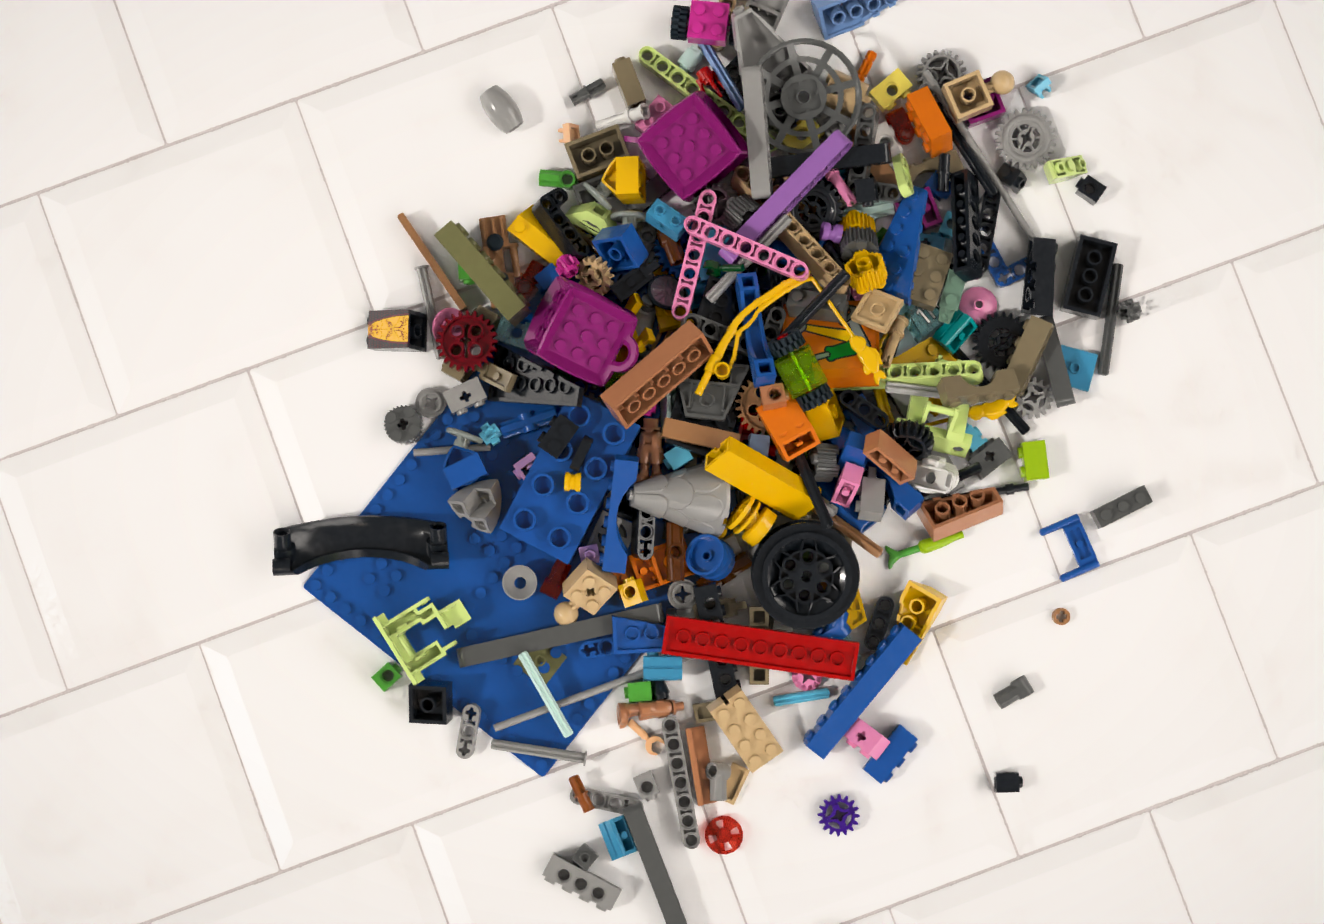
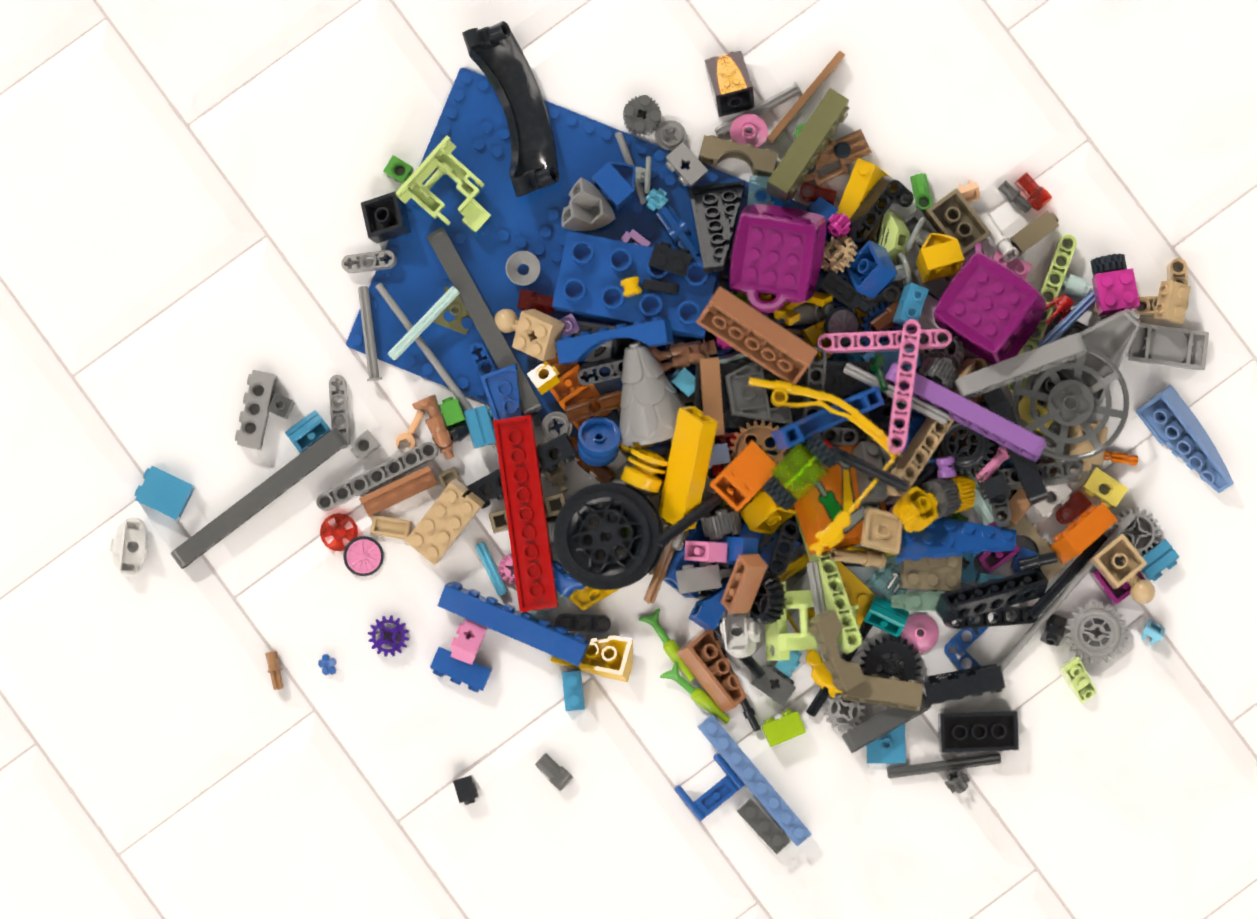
camera: 75 degrees right, 0 degrees up
dark red gear [435,310,499,373] -> none
dark tan hinge [476,361,518,393] -> none
light grey piece [480,85,524,134] -> none
dark orange axle [569,774,595,813] -> none
light grey piece [705,762,731,801] -> none
nougat brick [760,382,790,411] -> none
yellowish green beam [892,153,914,198] -> none
medium nougat bush [1052,608,1070,625] -> none
black brick [1075,175,1107,206] -> none
none -> plant [318,654,337,675]
none -> bright pink wheel [343,536,384,576]
none -> dark azure brick [562,671,585,711]
none -> piece [660,662,731,724]
none -> medium blue brick [697,714,812,847]
none -> clear red piece [1014,172,1052,212]
none -> dark azure brick [1140,539,1179,582]

